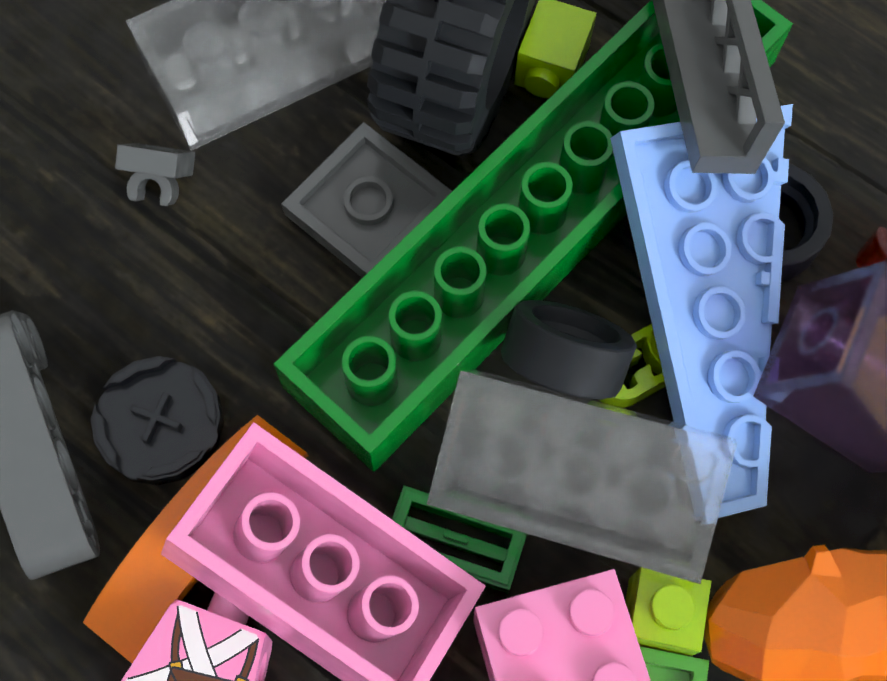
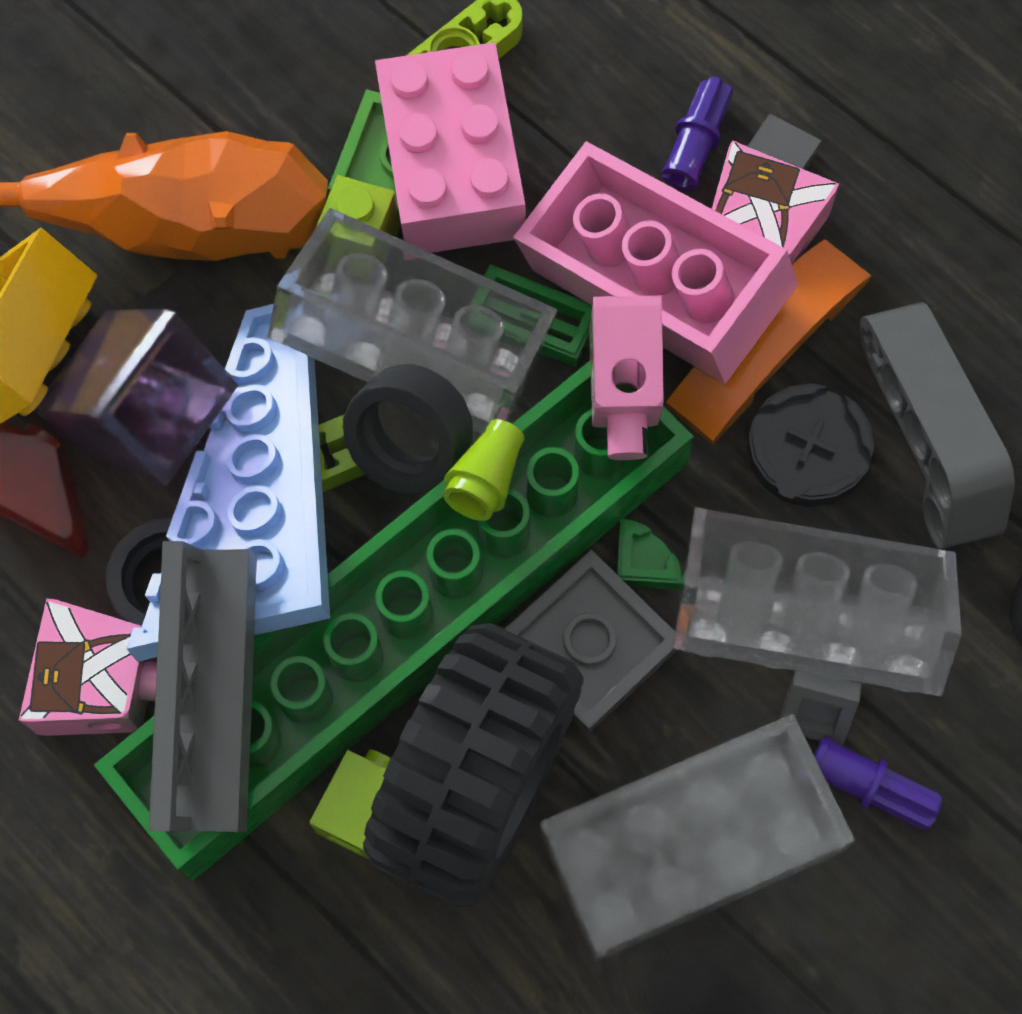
camera: 170 degrees left, 0 degrees up
none -> torso [19,599,157,736]
none -> lime cone [443,419,525,521]
none -> bright pink torso [590,295,663,460]
none -> green tile [617,519,682,590]
none -> clear brick [672,507,962,697]
none -> dark purple axle [806,735,942,830]

